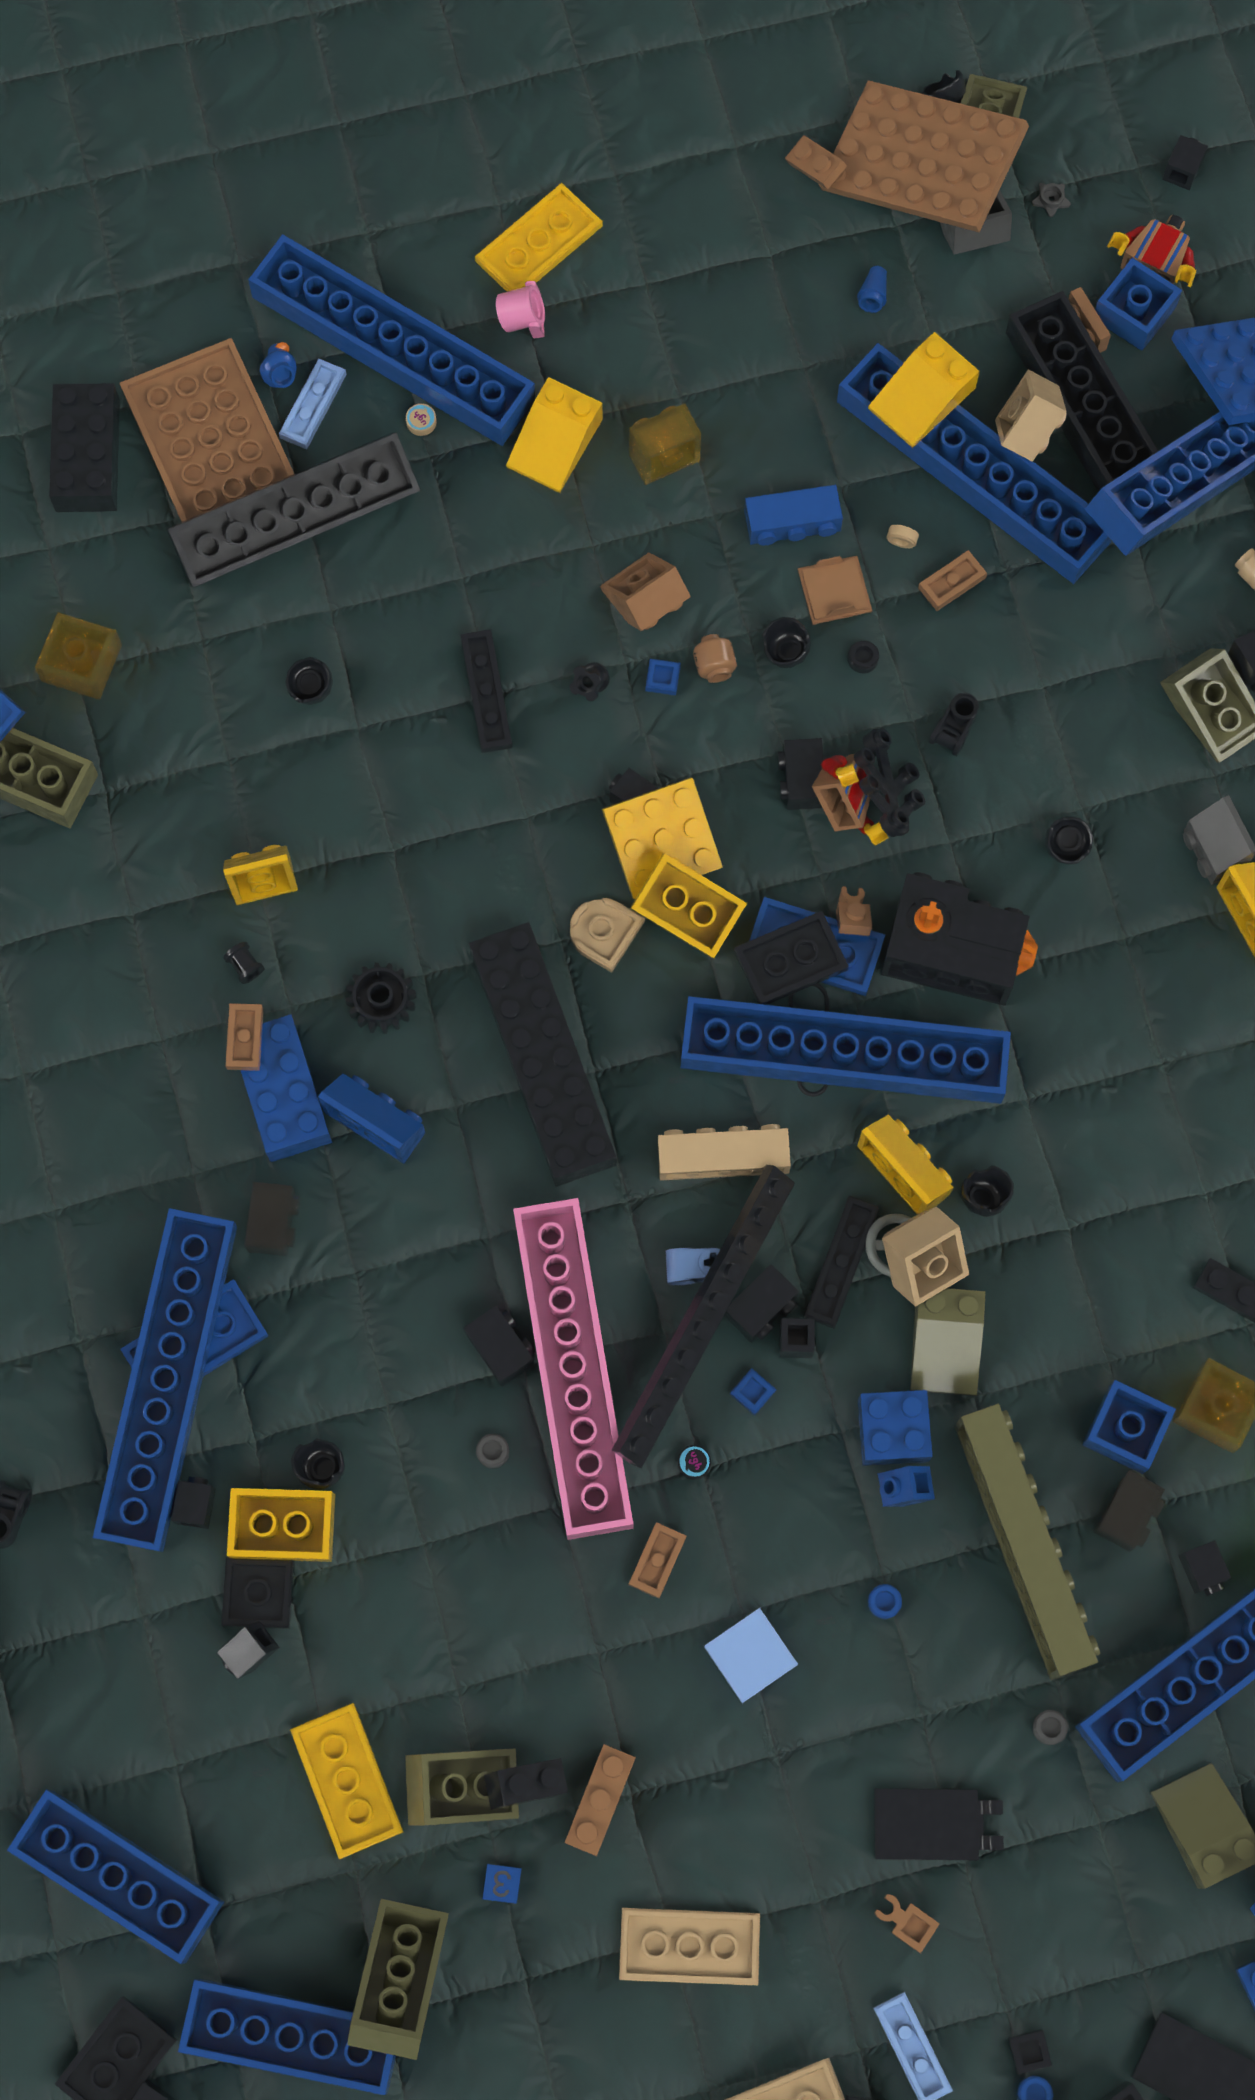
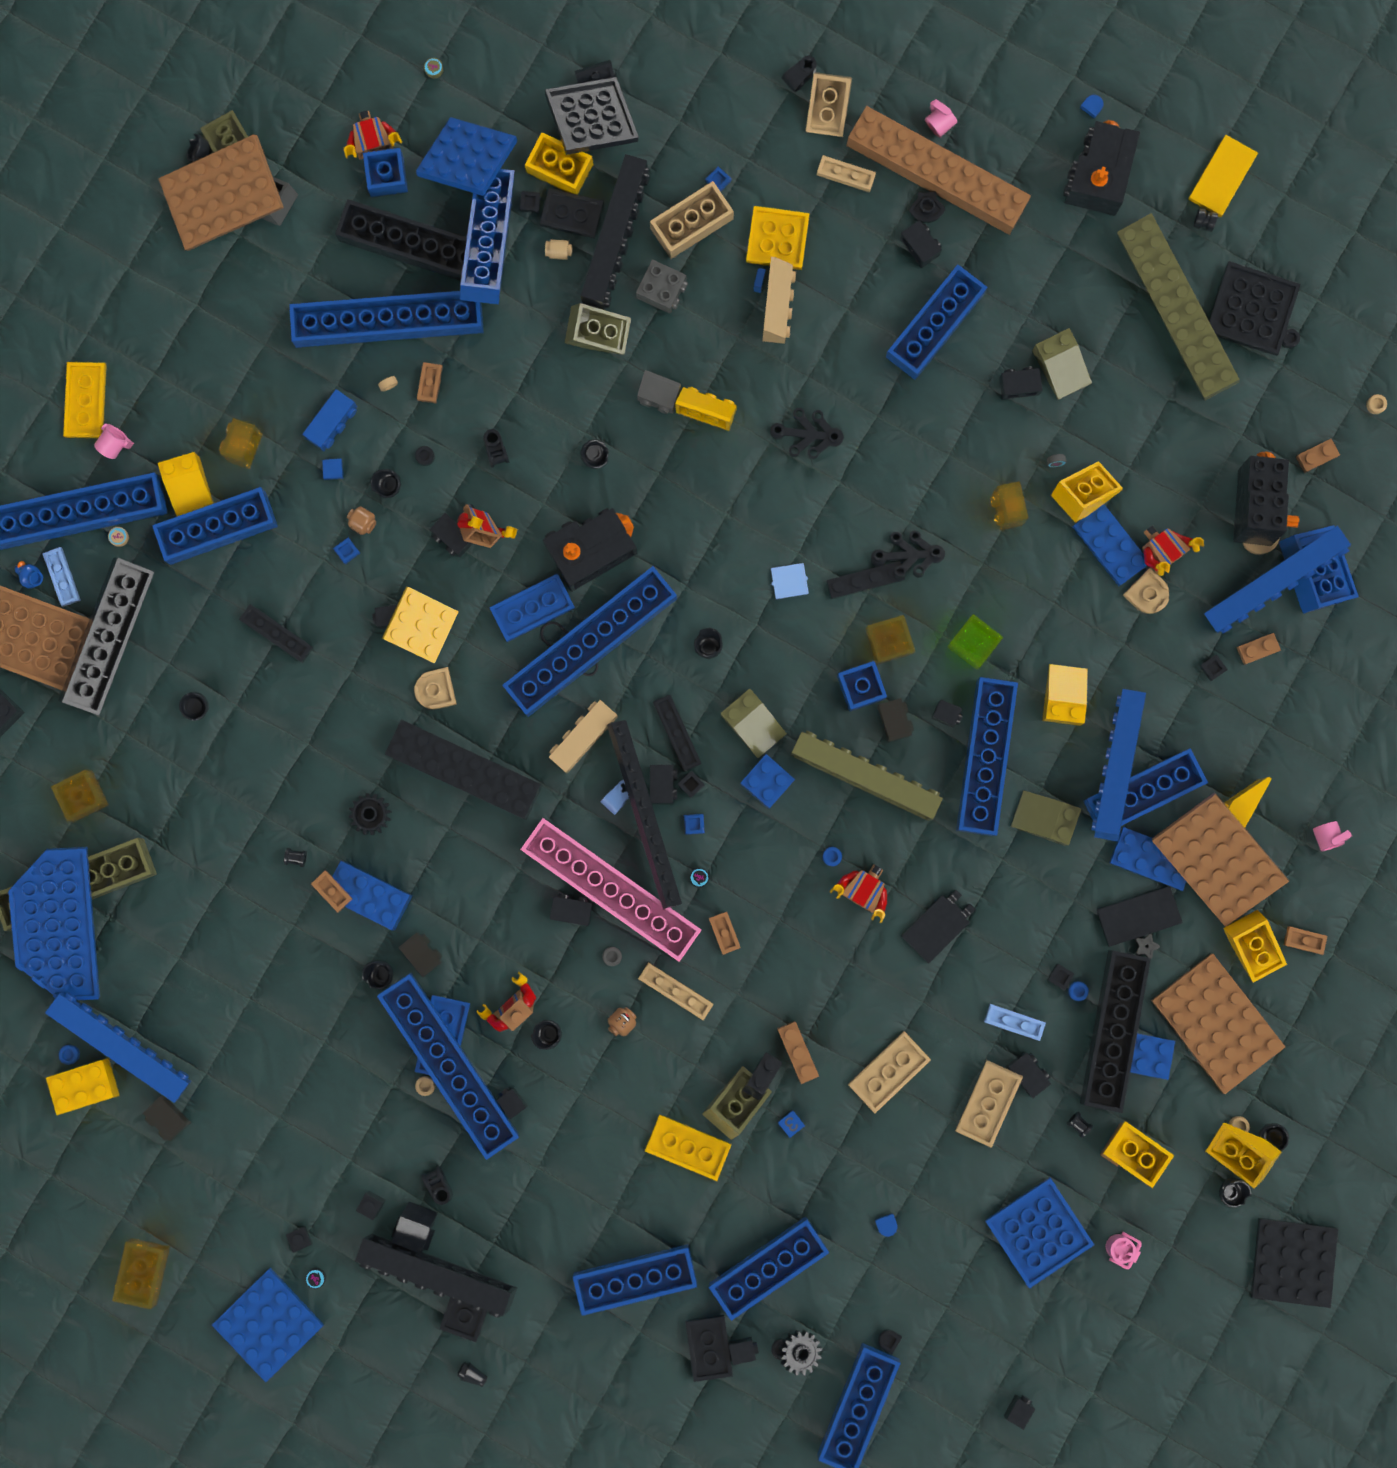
camera: 45 degrees left, 10 degrees up
brick [217,1621,280,1679] -> none
black tile [221,1557,294,1629] -> none
yellow slope [223,845,298,905] -> none
yellow brick [227,1488,335,1562] -> none
blue slope [318,1074,426,1164] -> none
olive brick [347,1899,449,2060] -> none
black brick [569,662,610,701] -> none
medium nougat slope [600,553,691,631] -> none
yellow brick [630,853,747,958] -> none
light blue tile [704,1608,798,1704] -> none
black plate [734,911,849,1005] -> none
medium nougat plate [785,135,847,189] -> none
medium nougat piece [798,556,872,625] -> none
medium nougat plate [836,886,872,936] -> none
black plant [854,728,925,837] -> none
blue cone [857,266,887,313] -> none
yellow slope [857,1114,953,1215] -> none
tan piece [866,1207,969,1307] -> none
yellow slope [868,332,980,448] -> none
medium nougat plate [874,1894,940,1953] -> none
blue brick [878,1466,935,1507] -> none
tan brick [995,369,1067,462] -> none
dark grey plate [1032,183,1071,217] -> none
dark grey tile [1032,1710,1068,1745] -> none
medium nougat plate [1068,287,1111,353] -> none
black brick [1162,135,1208,191] -> none
none -> blue brick [152,487,278,565]
none -> blue tile [322,459,343,480]
none -> black hair [362,960,393,989]
none -> tan tile [415,1076,436,1096]
none -> torso [477,972,536,1032]
none -> medium nougat head [608,1007,637,1036]
none -> tan tile [638,962,713,1020]
none -> light blue piece [771,563,809,599]
none -> torso [830,864,887,923]

